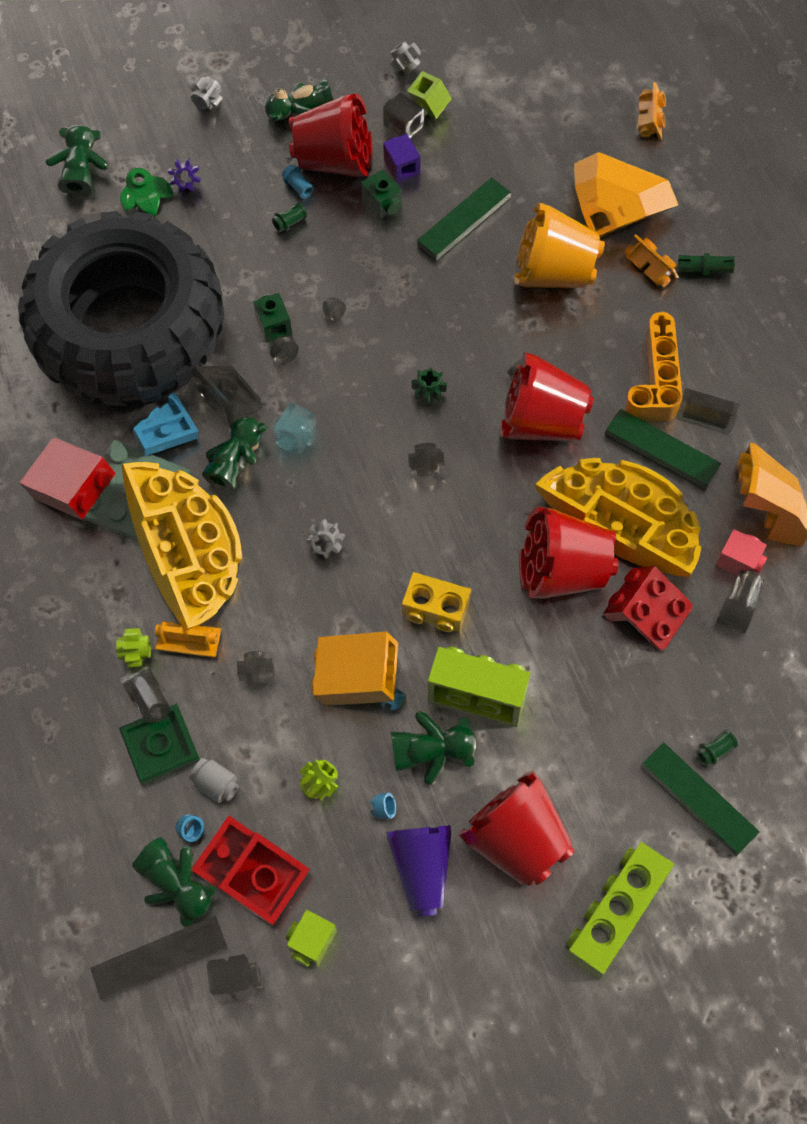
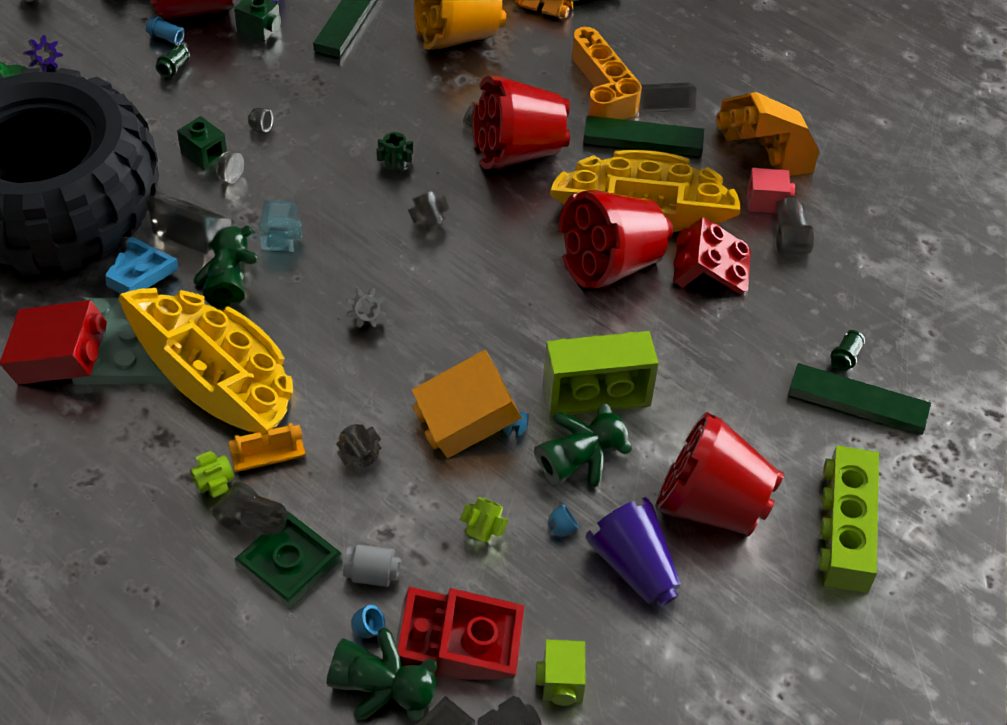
camera: 30 degrees left, 15 degrees down
yellow brick [402,572,471,633] -> none

